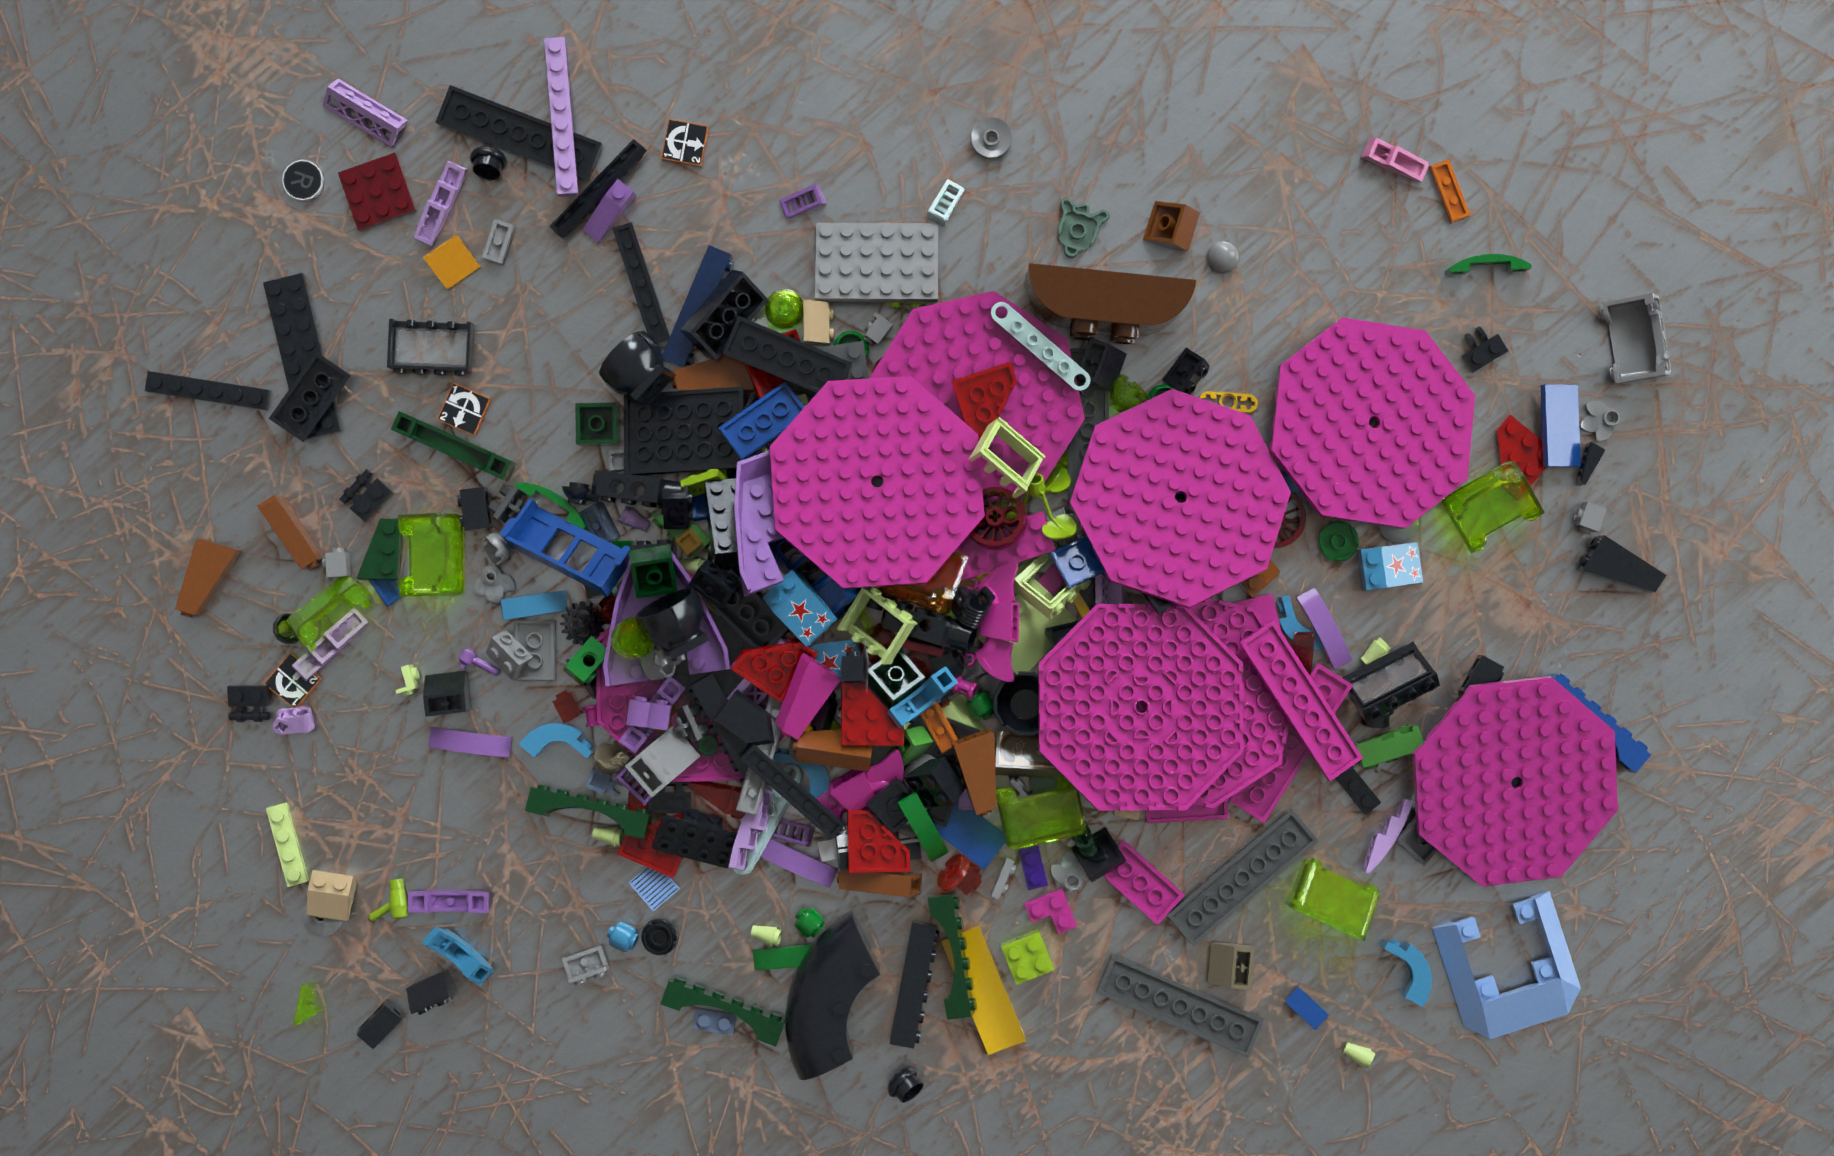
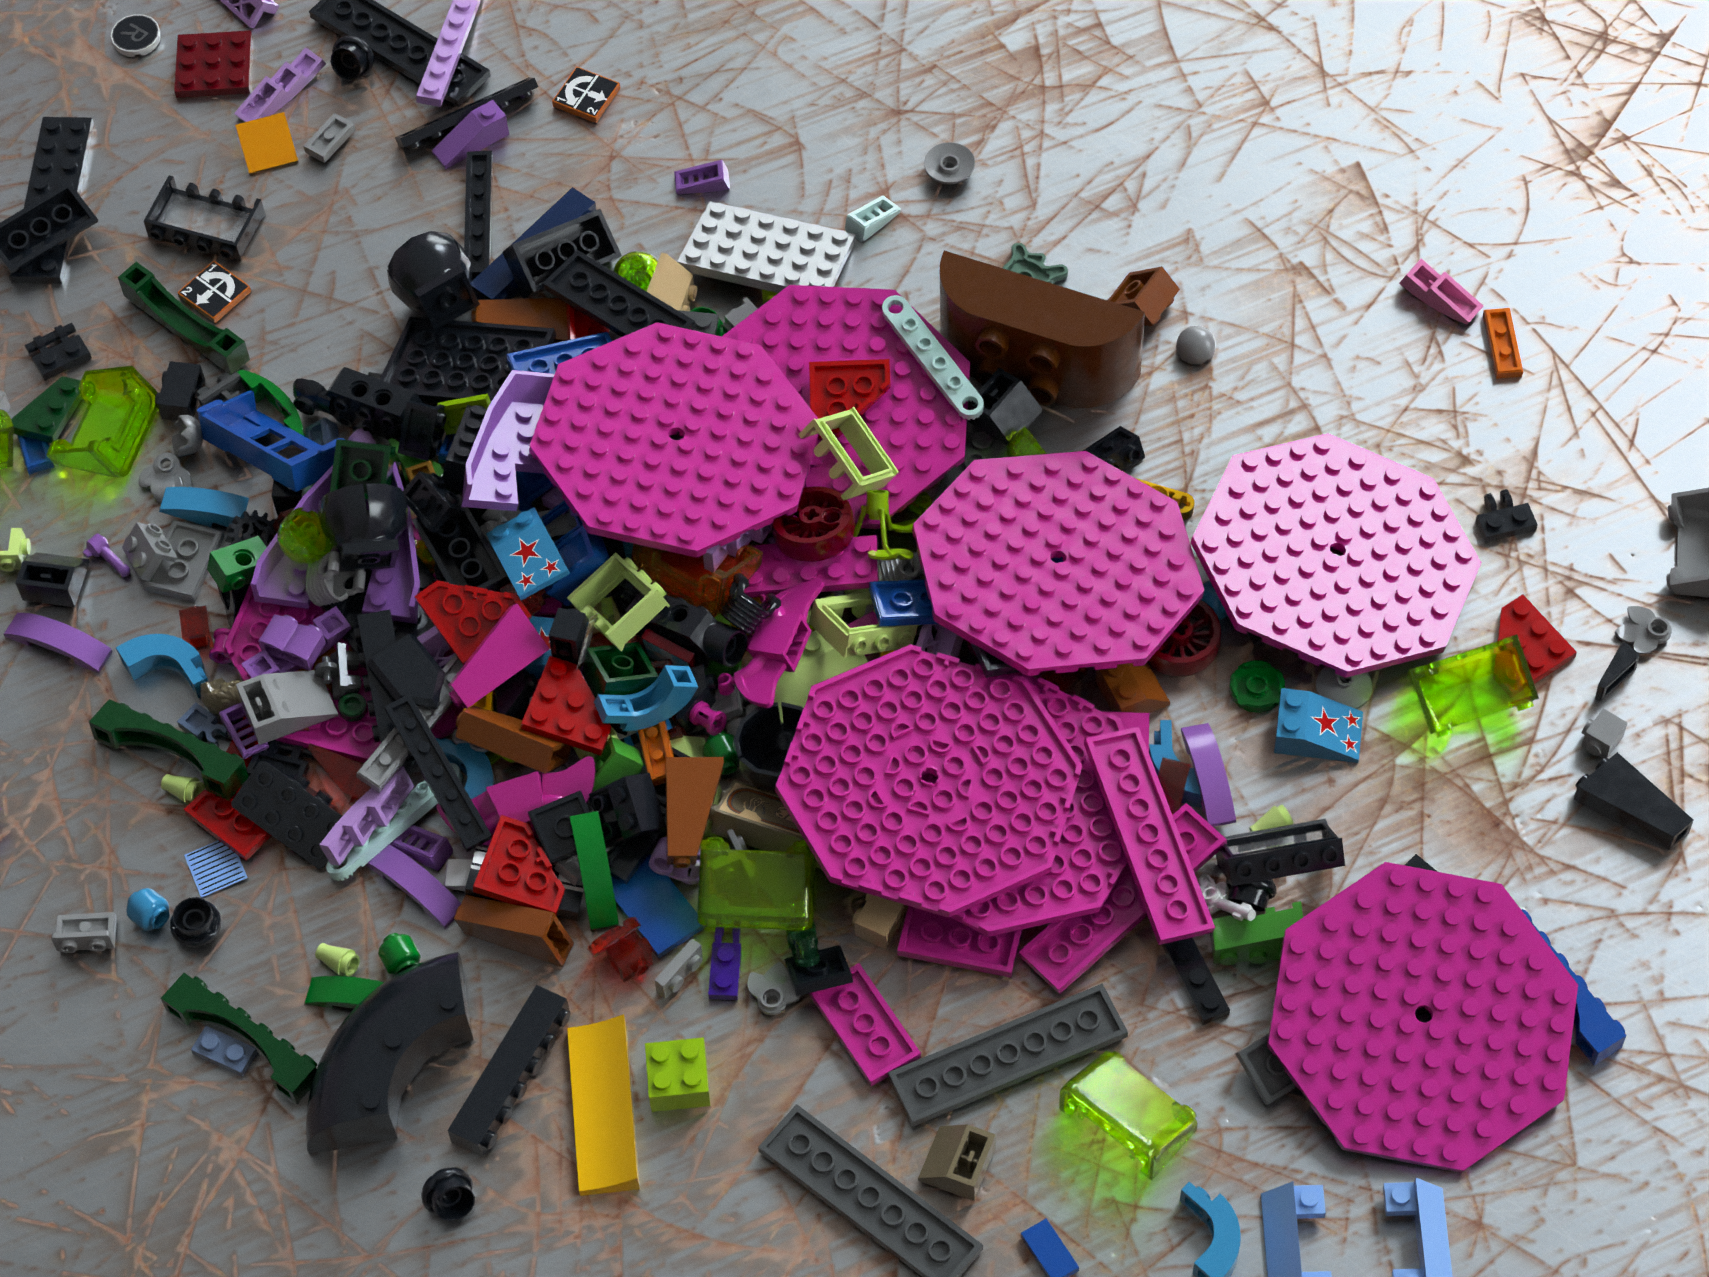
camera: 15 degrees right, 30 degrees down
dark green brick [575,402,620,446] -> none
dark green arch [928,891,977,1020] -> none
dark pink plate [1024,888,1077,934] -> none
lavender slope [1362,798,1414,874] -> none
green slope [1445,254,1532,275] -> none
tile [1540,384,1581,467] -> none
none -> white piece [1199,873,1256,921]

